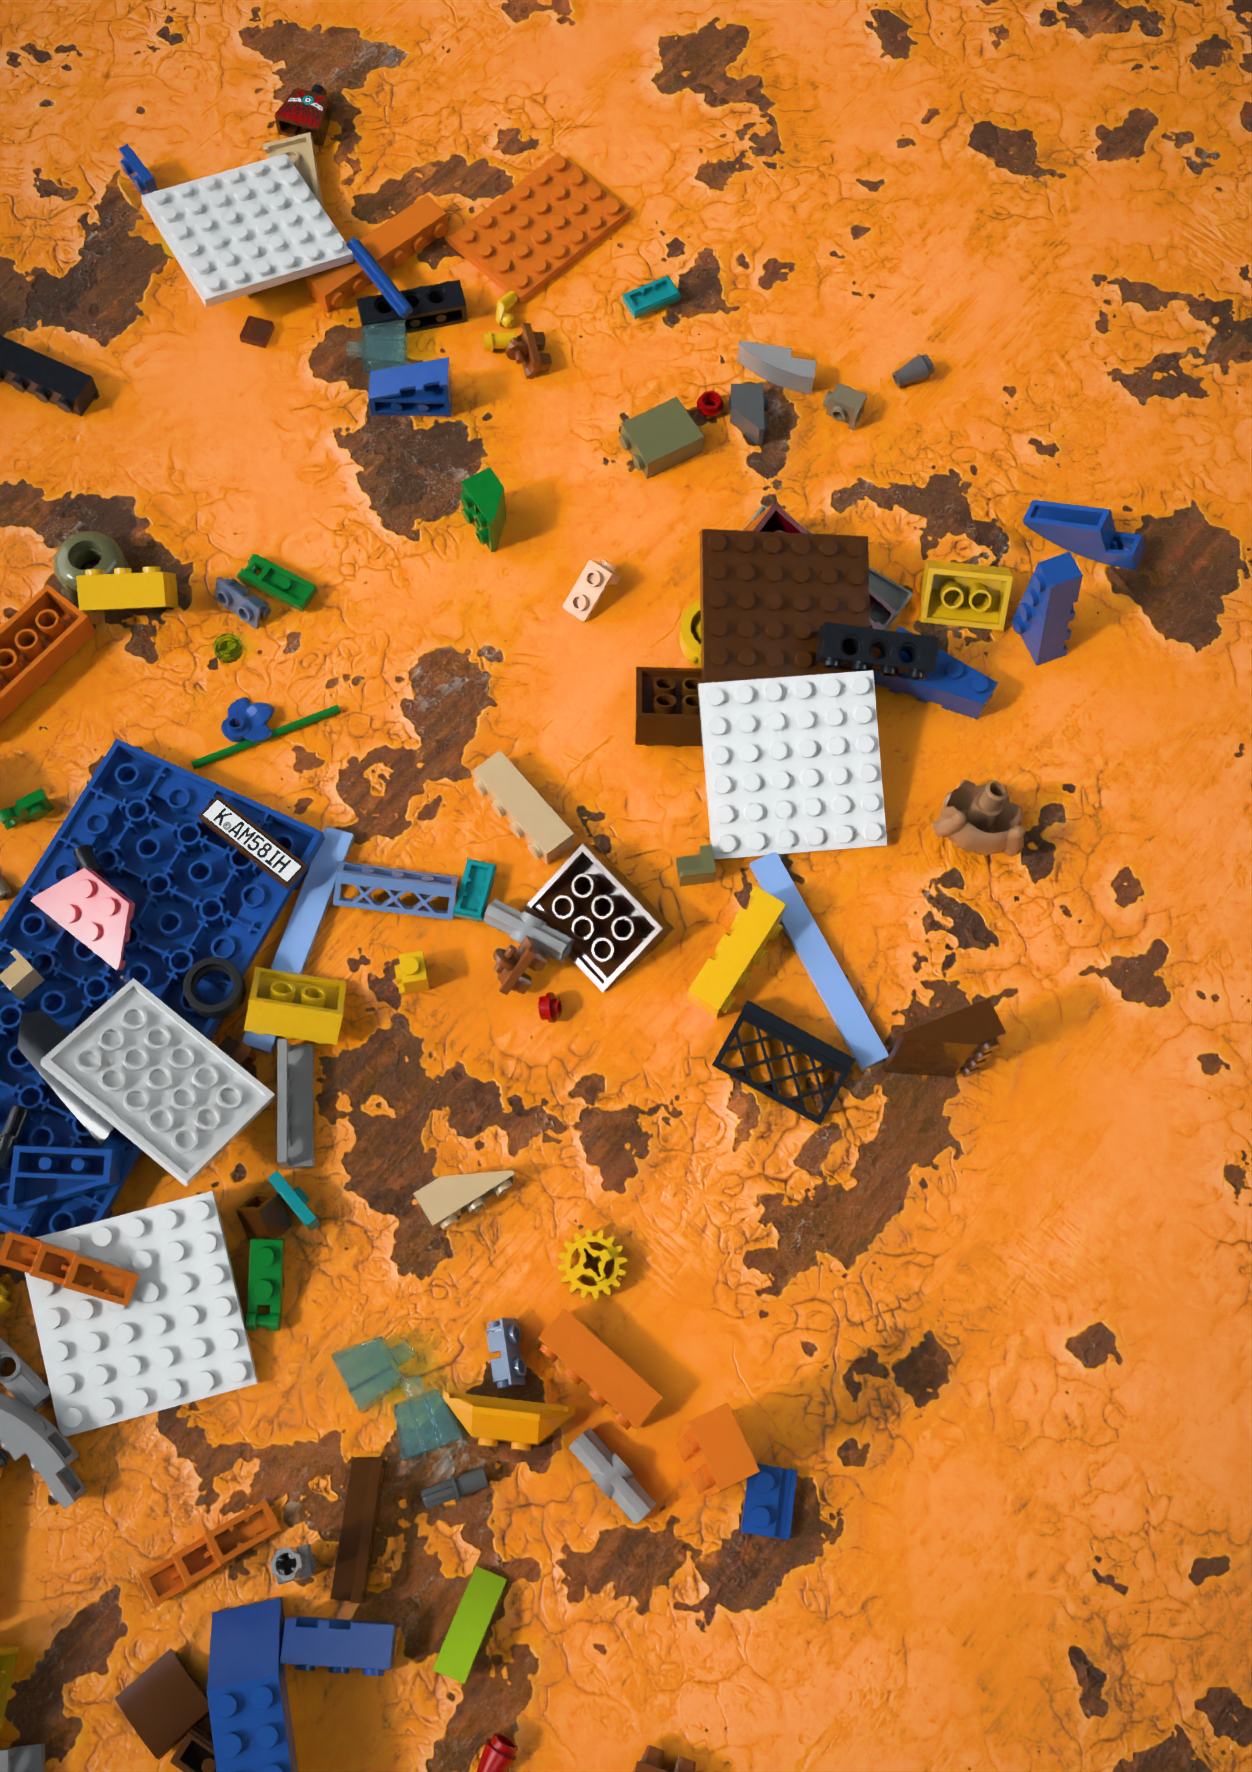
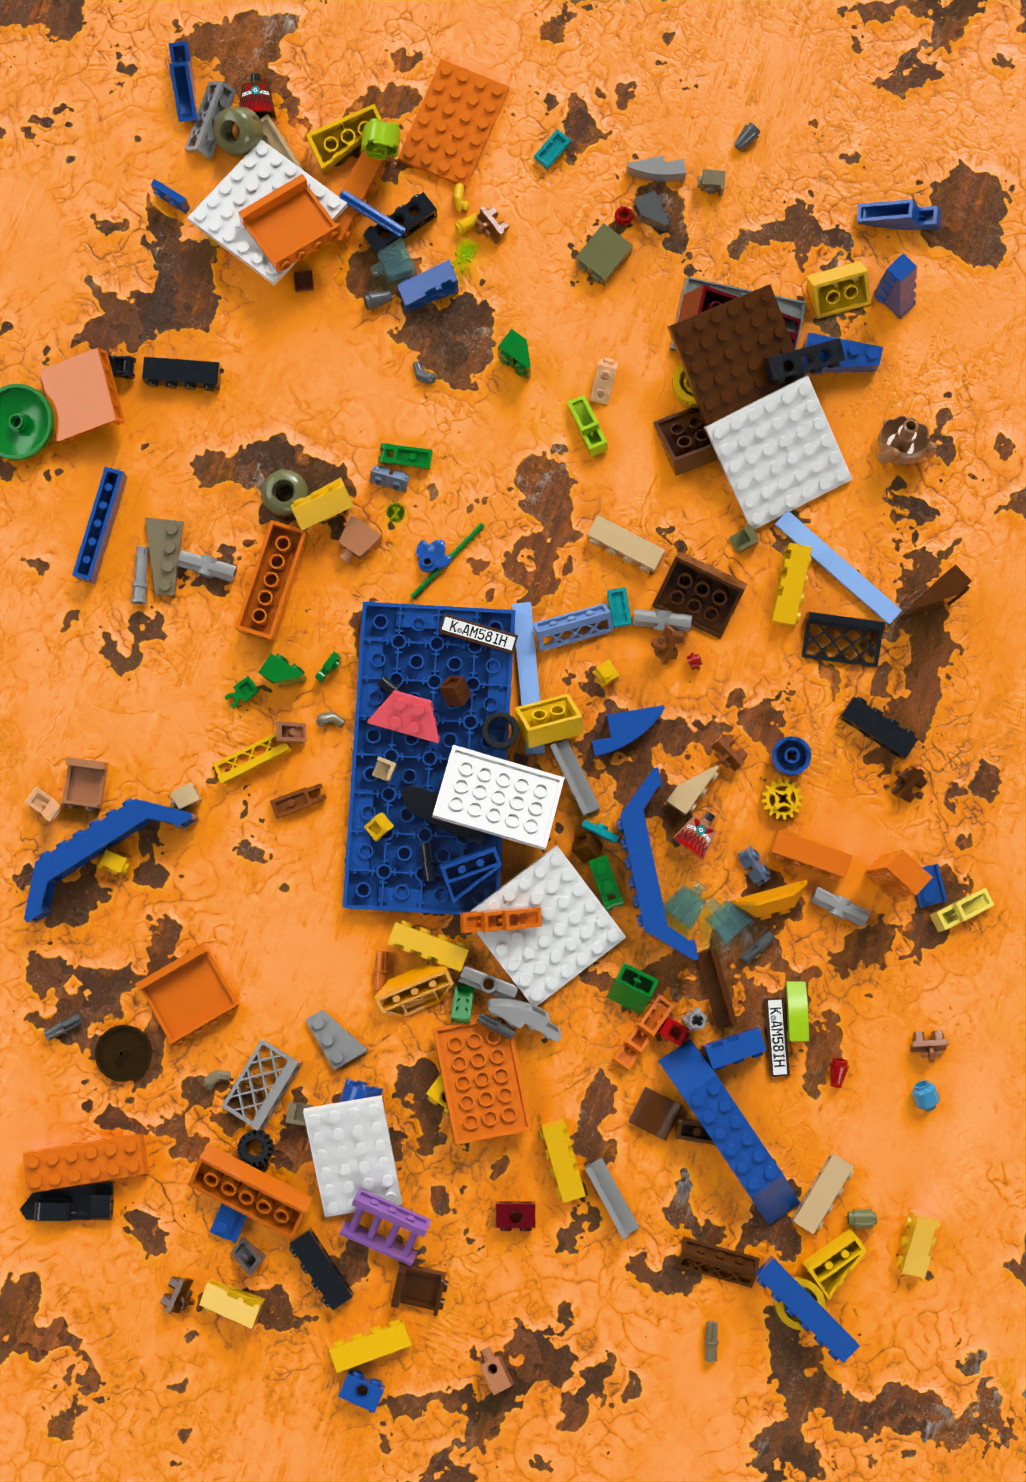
camera: 15 degrees left, 15 degrees up
none -> blue slope [168,41,198,122]
none -> light grey fence [184,81,236,159]
none -> olive piece [213,107,263,156]
none -> orange panel [238,174,341,273]
none -> yellow wedge [306,104,382,174]
none -> nougat torso [338,515,383,564]
none -> lime brick [361,118,401,160]
none -> dark grey cone [363,290,392,311]
none -> dark grey arm [413,361,436,385]
none -> reddish brown panel [439,676,472,707]
none -> clear neon green plate [452,237,479,273]
none -> lime slope [567,395,608,457]
none -> blue slope [592,705,665,757]
none -> green slope [606,963,659,1015]
none -> blue slope [616,767,699,960]
none -> red brick [658,1016,689,1046]
none -> torso [672,811,717,859]
none -> dark orange hips [711,735,748,772]
none -> tile [764,997,790,1077]
none -> blue brick [770,736,811,777]
none -> black brick [838,697,918,760]
none -> reddish brown hips [891,767,928,802]
none -> light yellow slope [930,888,994,932]

